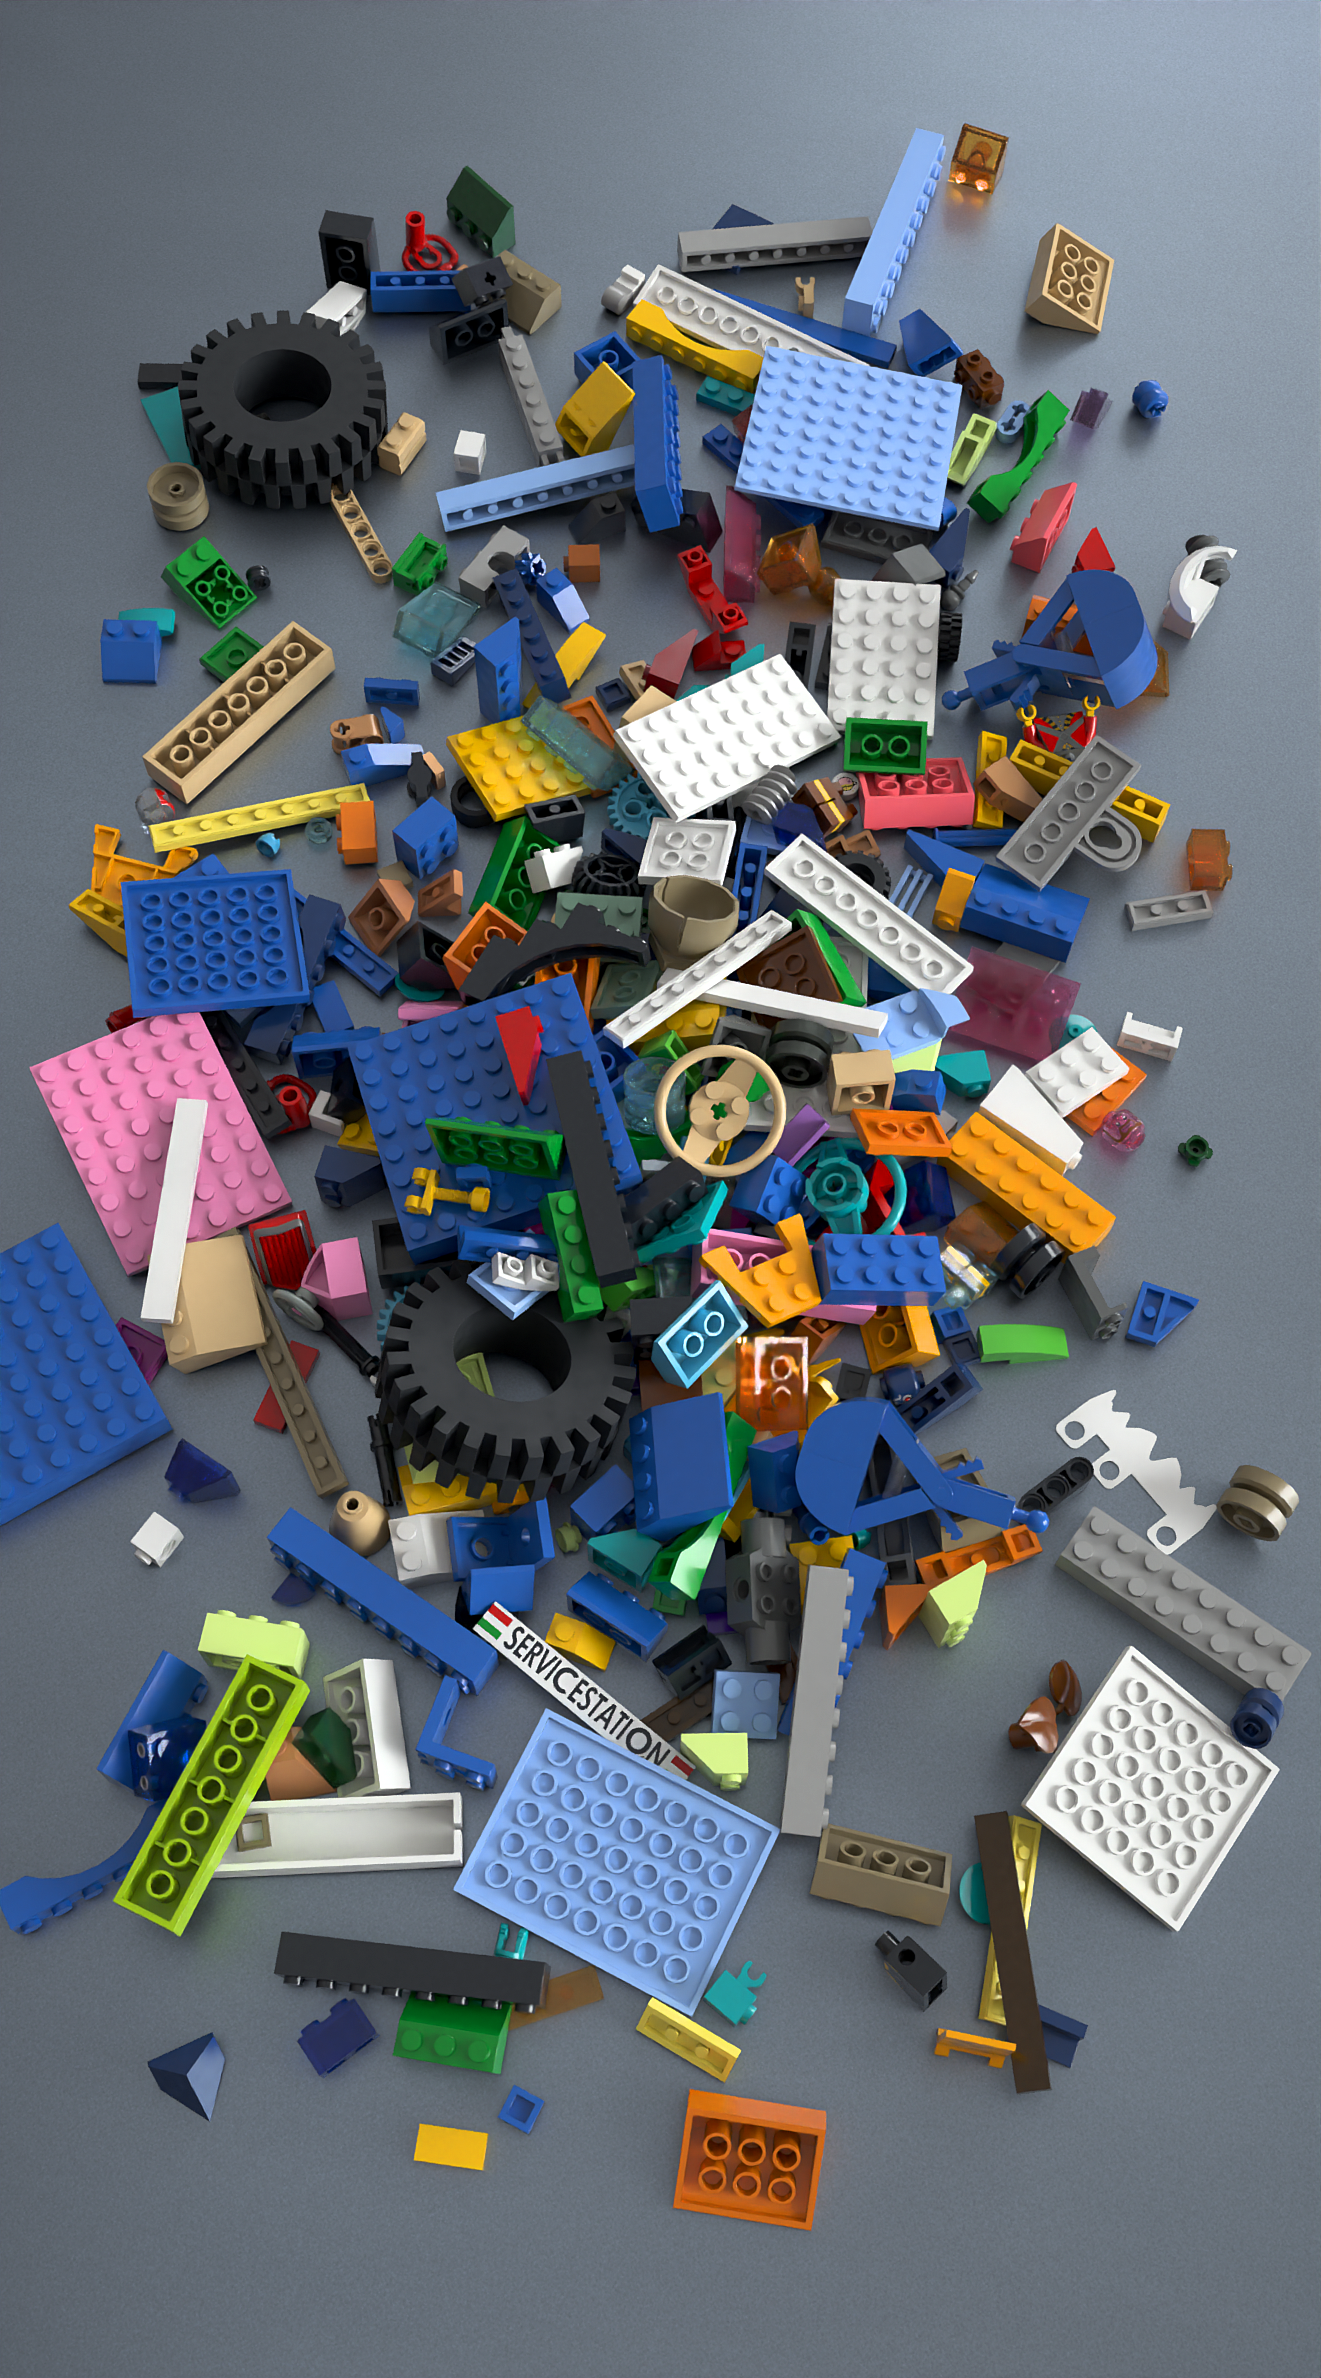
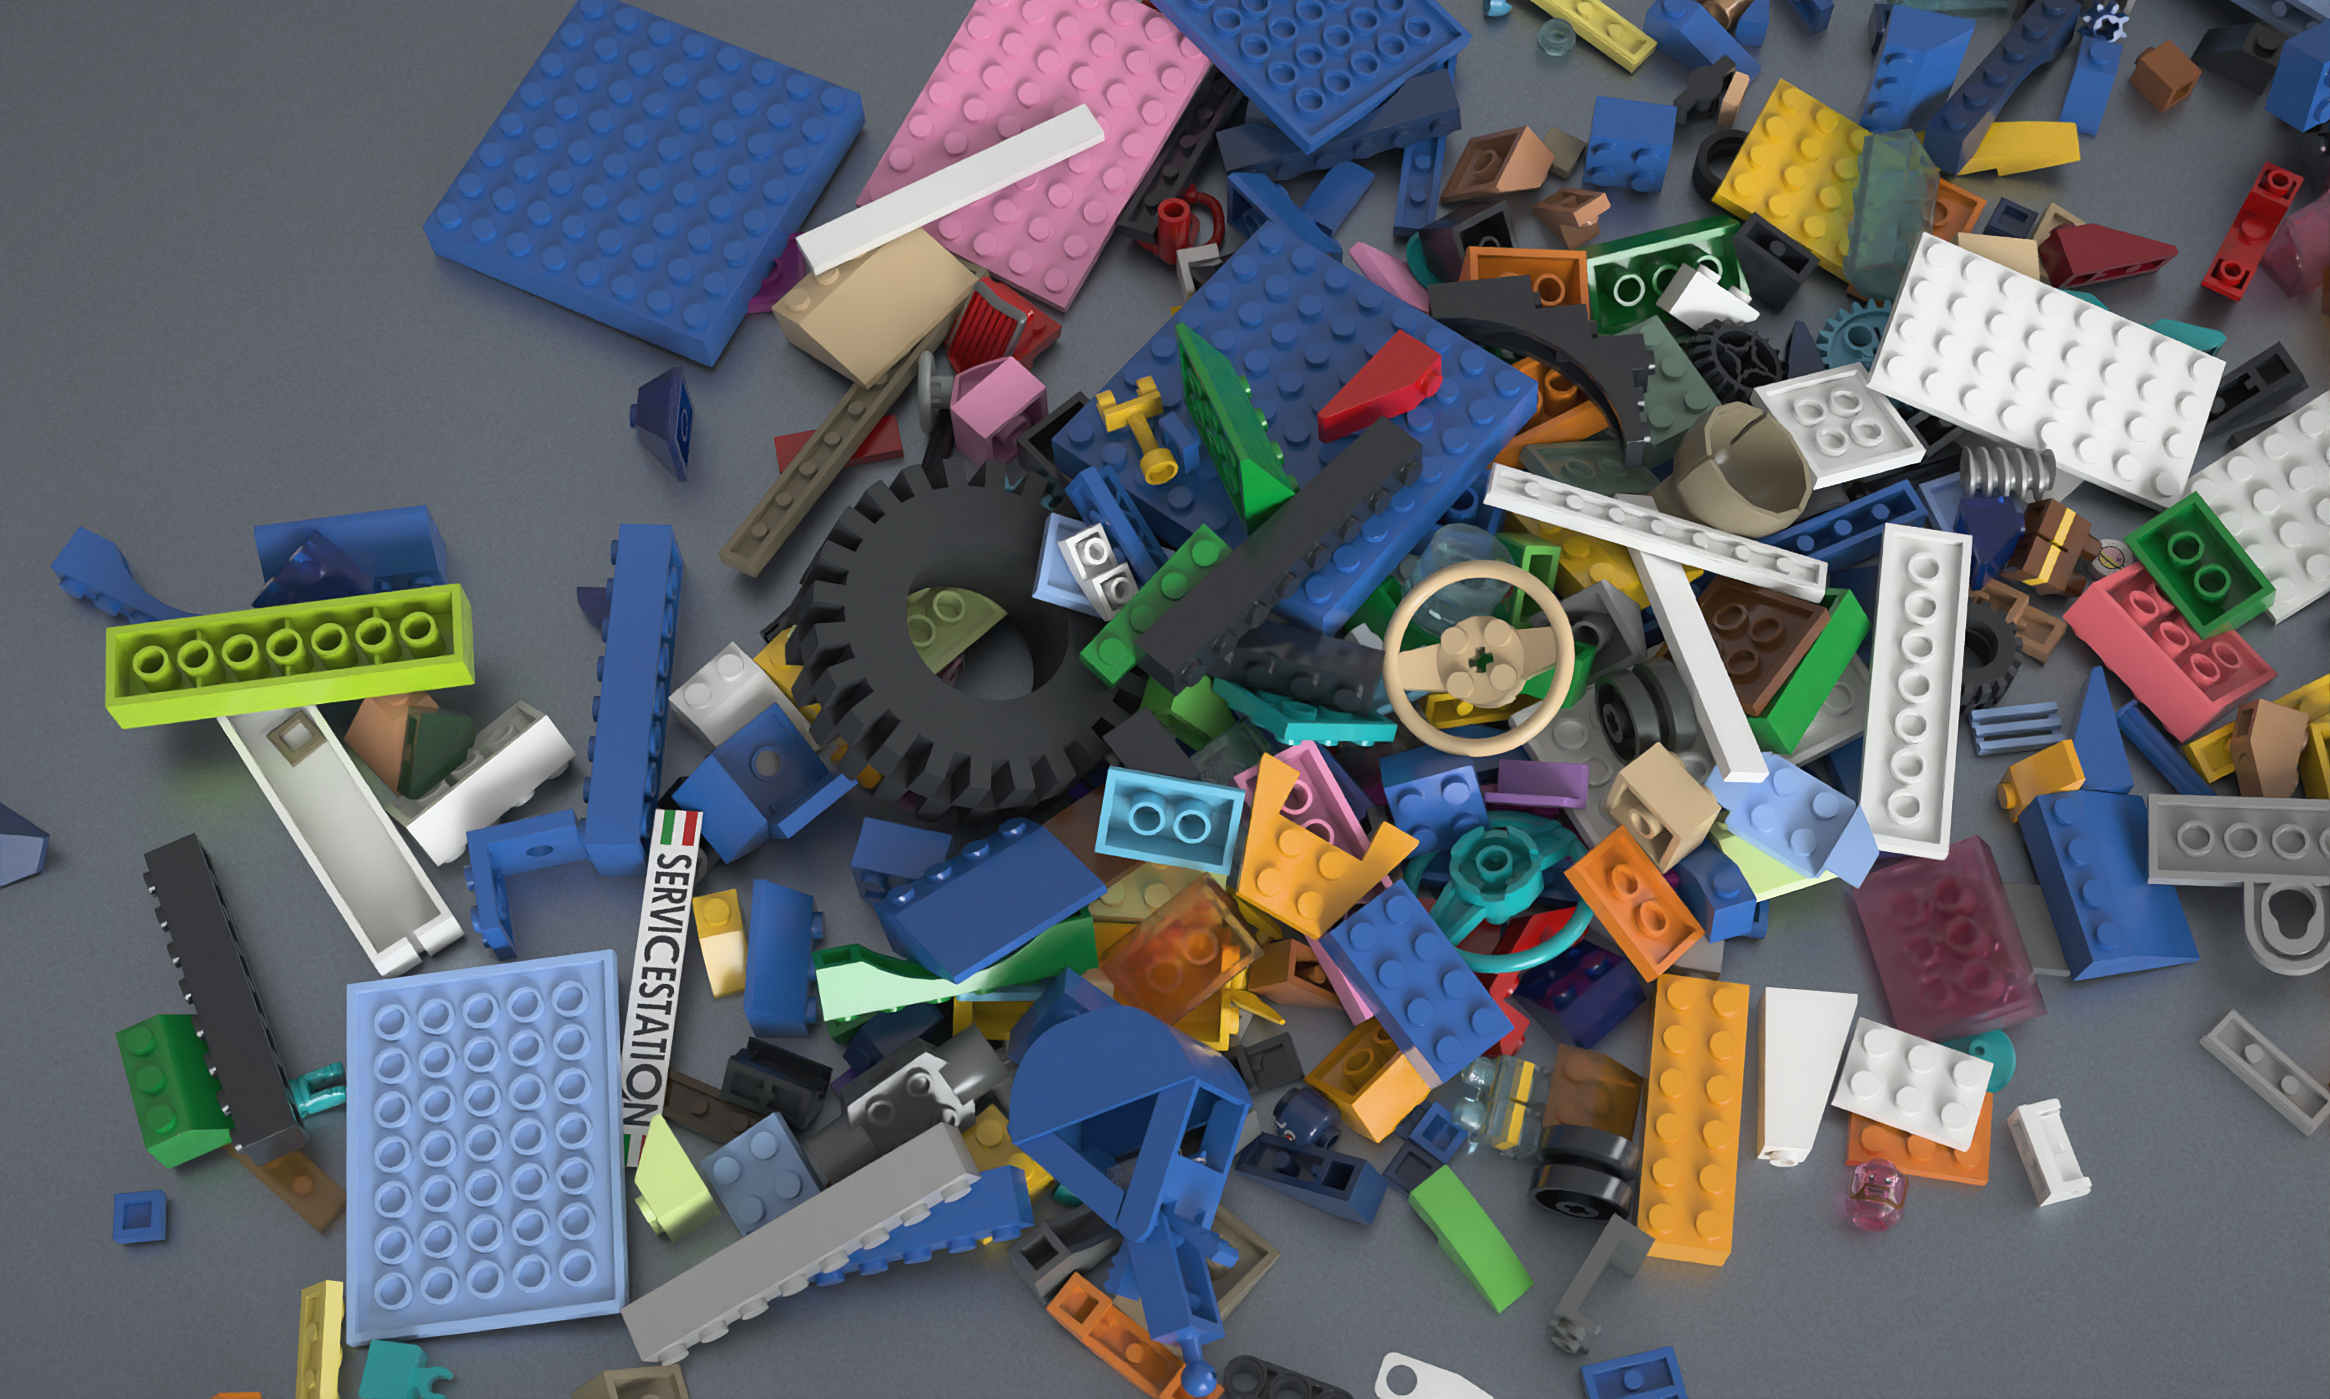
camera: 60 degrees right, 0 degrees up
white brick [130,1512,184,1567] -> none
yellowish green brick [198,1610,310,1680] -> none
clear blue brick [297,1998,380,2079] -> none
dark blue slope [314,1145,387,1208] -> none
tan cone [329,1491,391,1556] -> none
orange brick [336,801,378,865] -> none
yellow tile [414,2123,488,2171] -> none
yellowish green plate [555,1522,582,1553] -> none
teal slope [587,1529,662,1593] -> none
red slope [692,630,746,672] -> none
orange slope [879,1584,934,1650] -> none
yellowish green slope [918,1560,987,1648] -> none
teal slope [934,1050,991,1098] -> none
dark green plate [1178,1135,1213,1167] -> none

